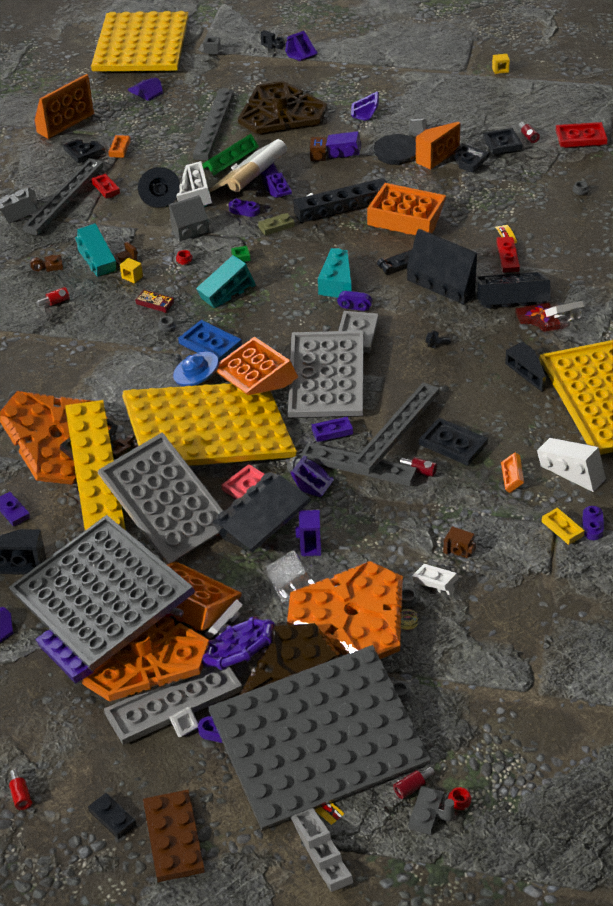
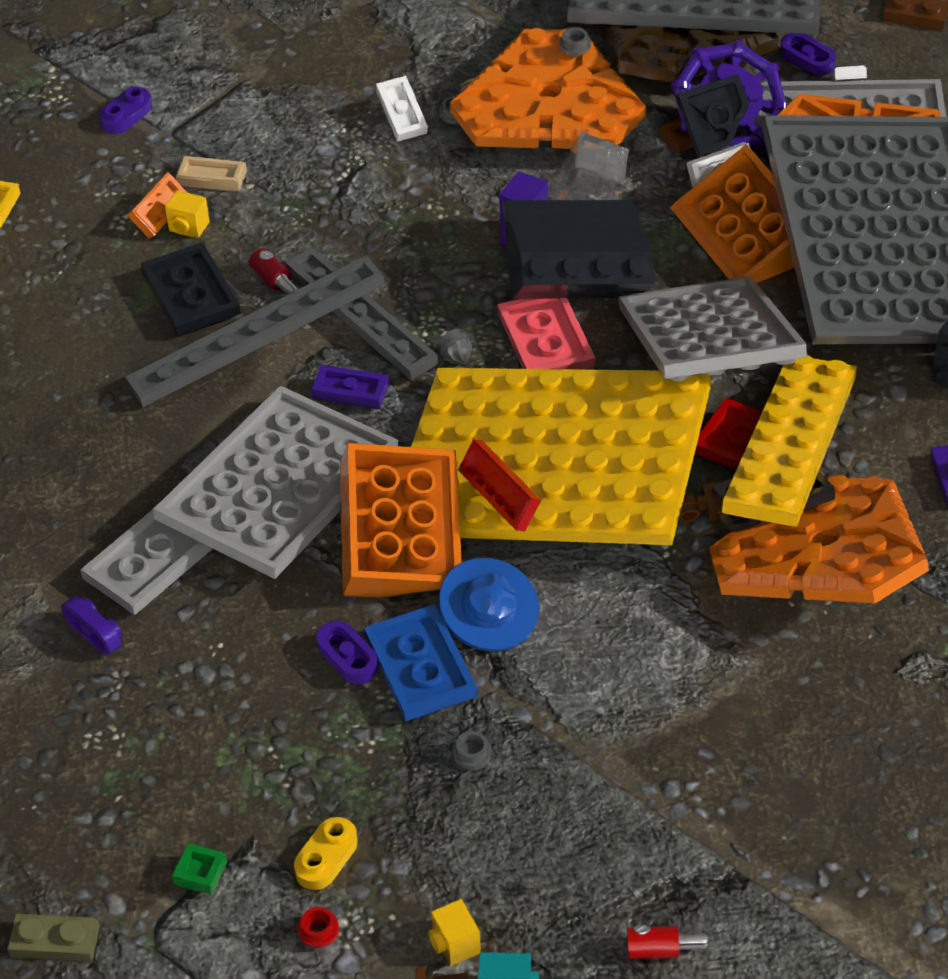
camera: 150 degrees left, 5 degrees up
tile [135,290,174,313] -> none
teal wedge [196,255,256,308] -> none
dark purple slope [290,456,334,497] -> none
teal wedge [318,248,351,298] -> none
black plate [425,330,451,348] -> none
reddish brown brick [443,526,476,558] -> none
white wedge [537,438,606,492] -> none
yellow plate [542,508,585,545] -> none
none -> yellow plate [165,190,210,238]
none -> tan tile [175,156,247,192]
none -> yellow plate [294,817,358,890]
none -> dark purple plate [317,621,378,684]
none -> red plate [458,439,541,532]
none -> dark grey plate [559,27,591,56]
none -> black plate [676,74,749,158]

